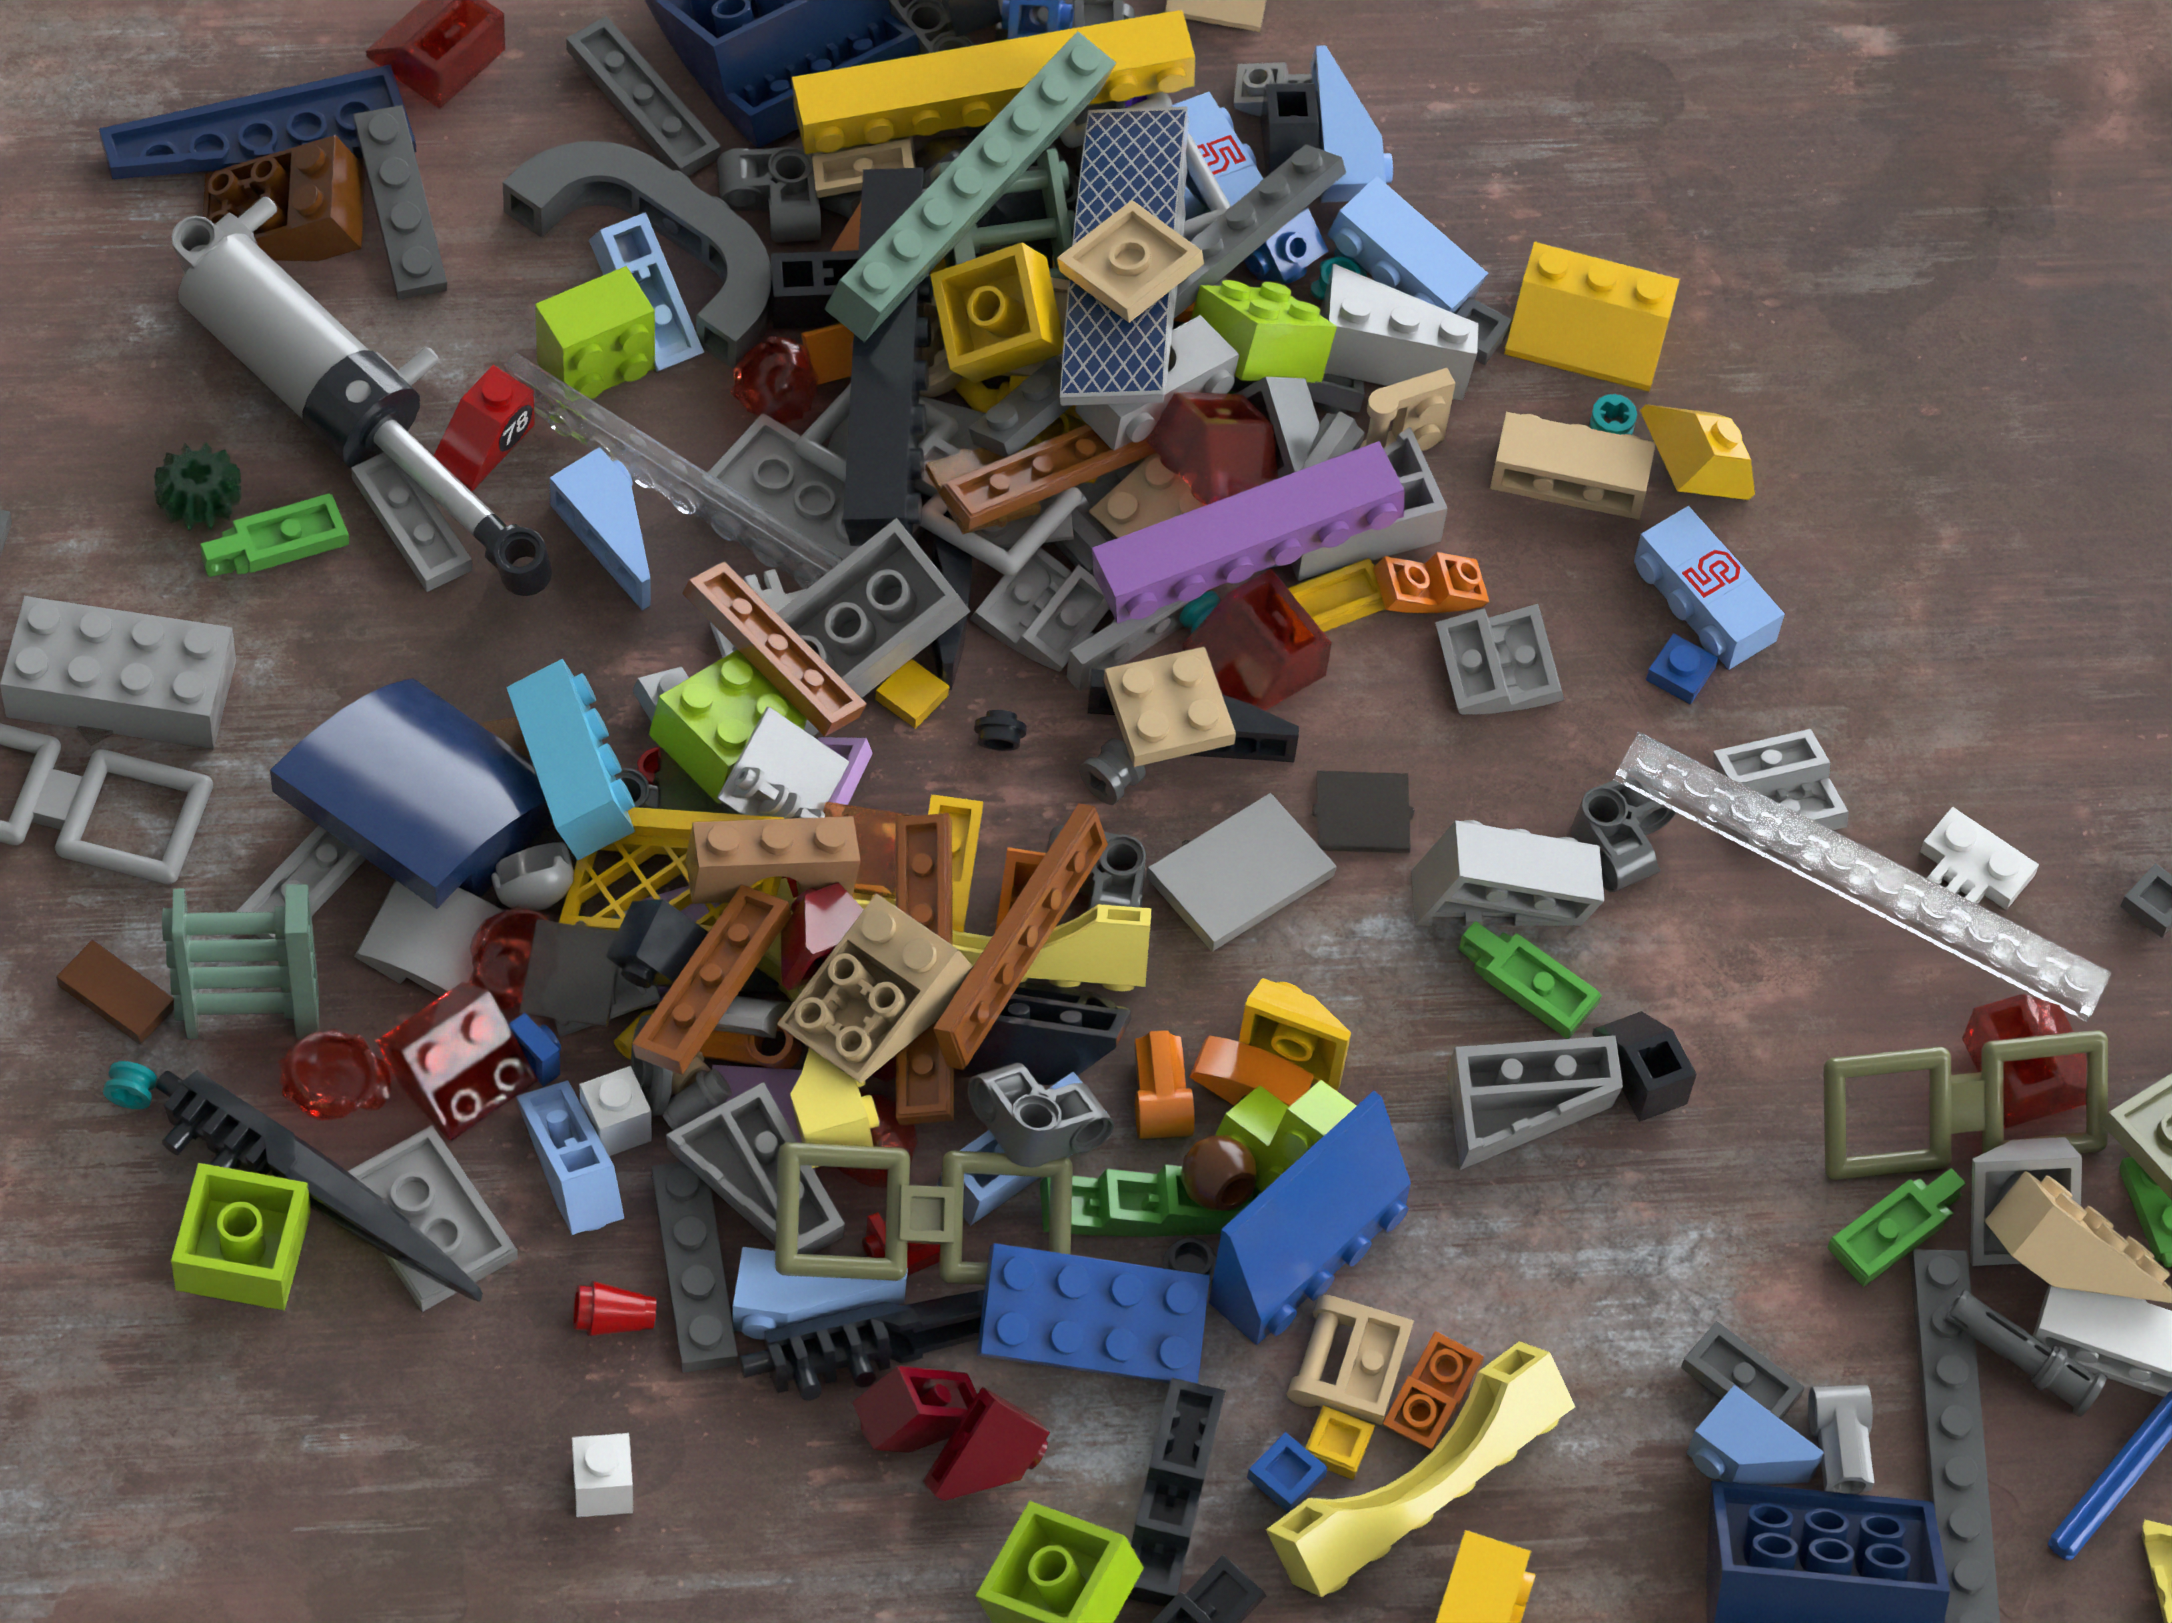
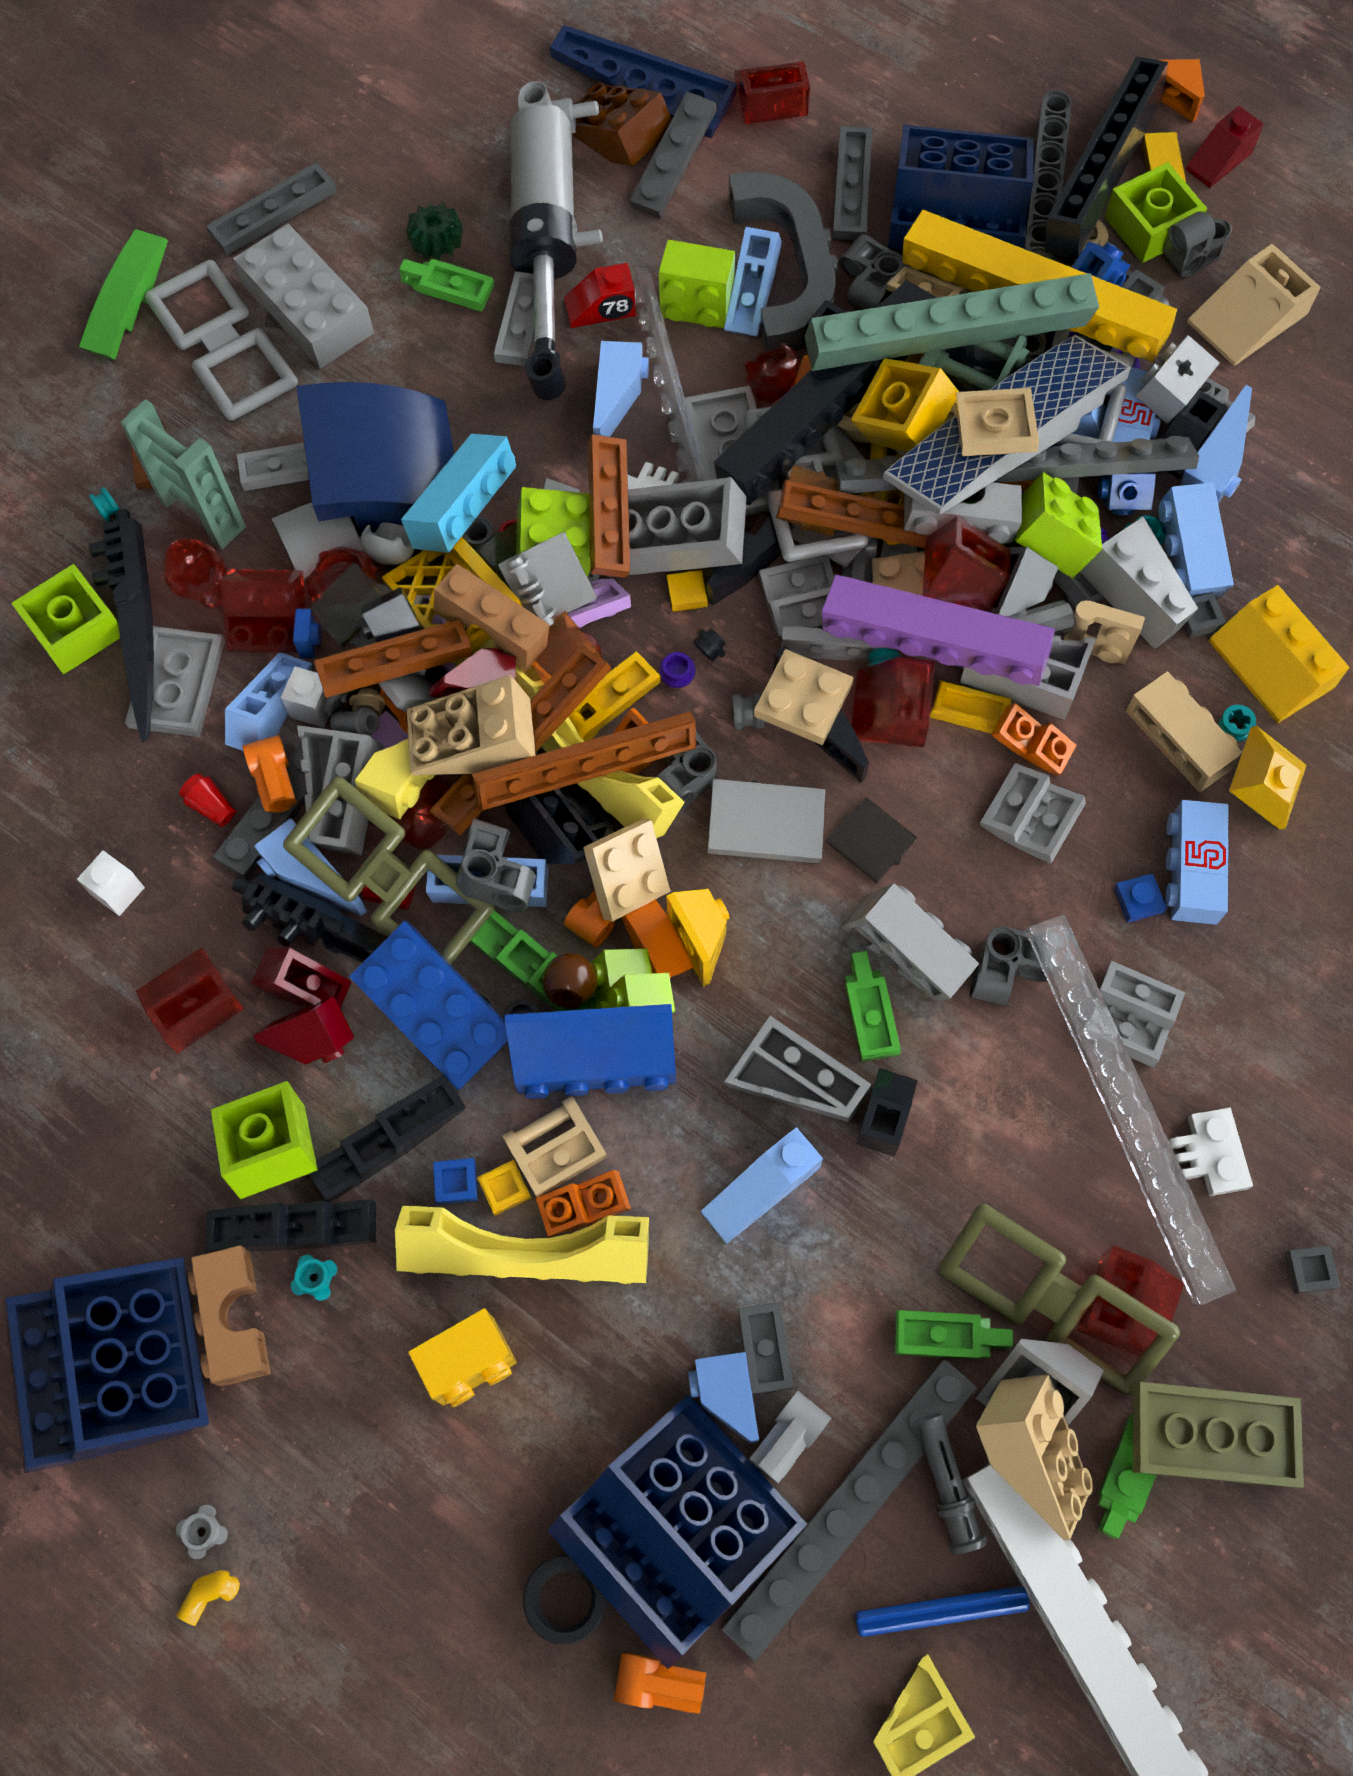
camera: 50 degrees right, 10 degrees up
none -> clear red slope [136,947,245,1054]
none -> orange piece [242,735,297,813]
none -> tan plate [583,819,671,921]
none -> dark purple plate [659,652,695,688]
none -> light blue slope [701,1127,823,1244]
none -> brick [1136,335,1220,424]

